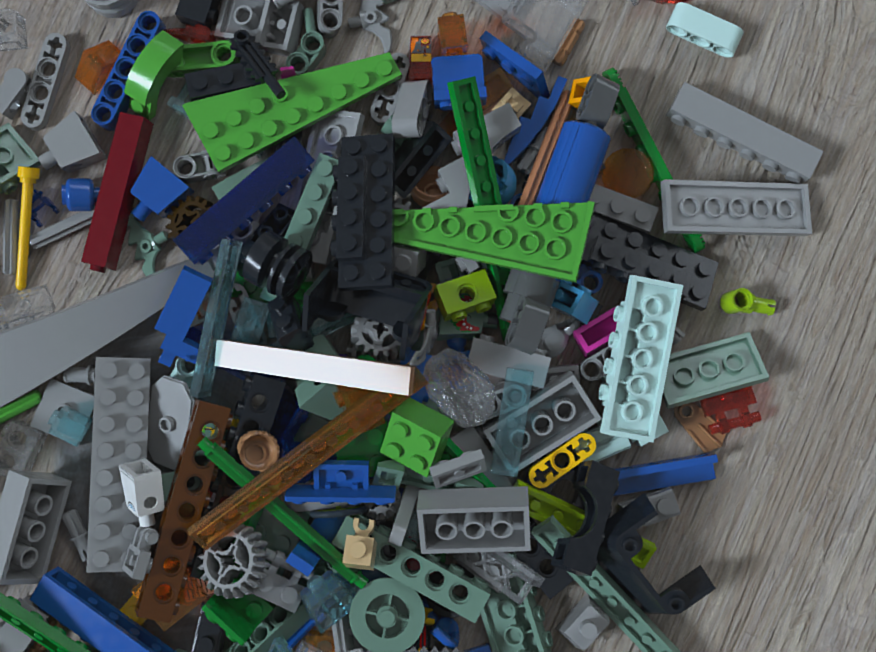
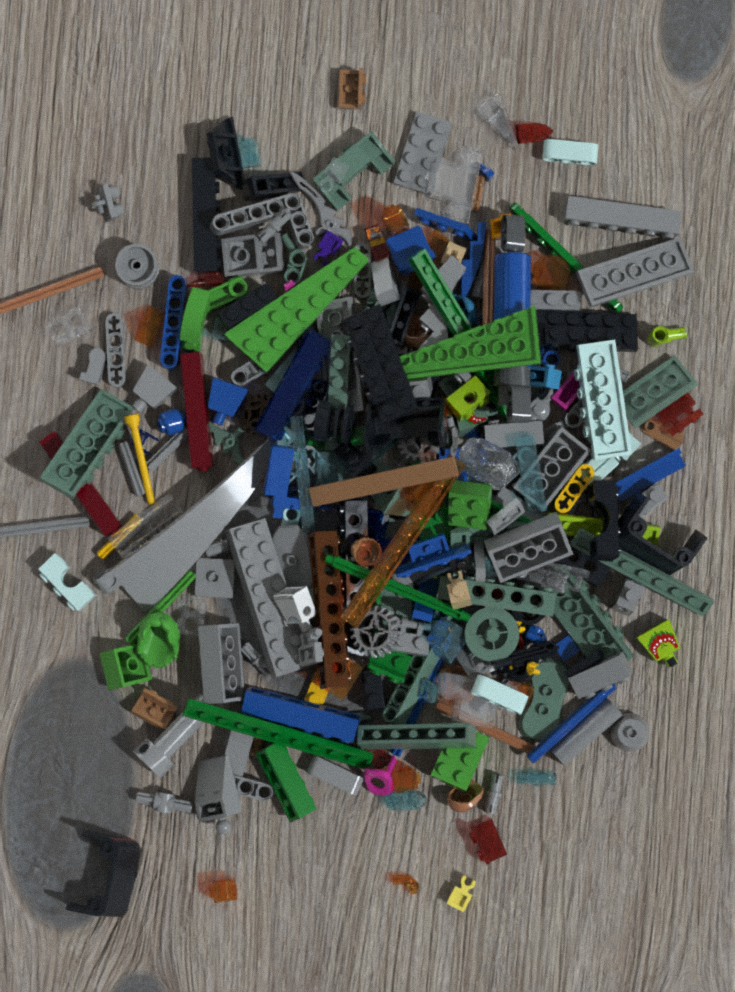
camera: 20 degrees left, 0 degrees up
clear light blue brick [48,405,93,447] -> none
black piece [229,30,286,99] -> none
none -> dark purple plate [313,230,344,266]
none -> blue tile [476,164,494,182]

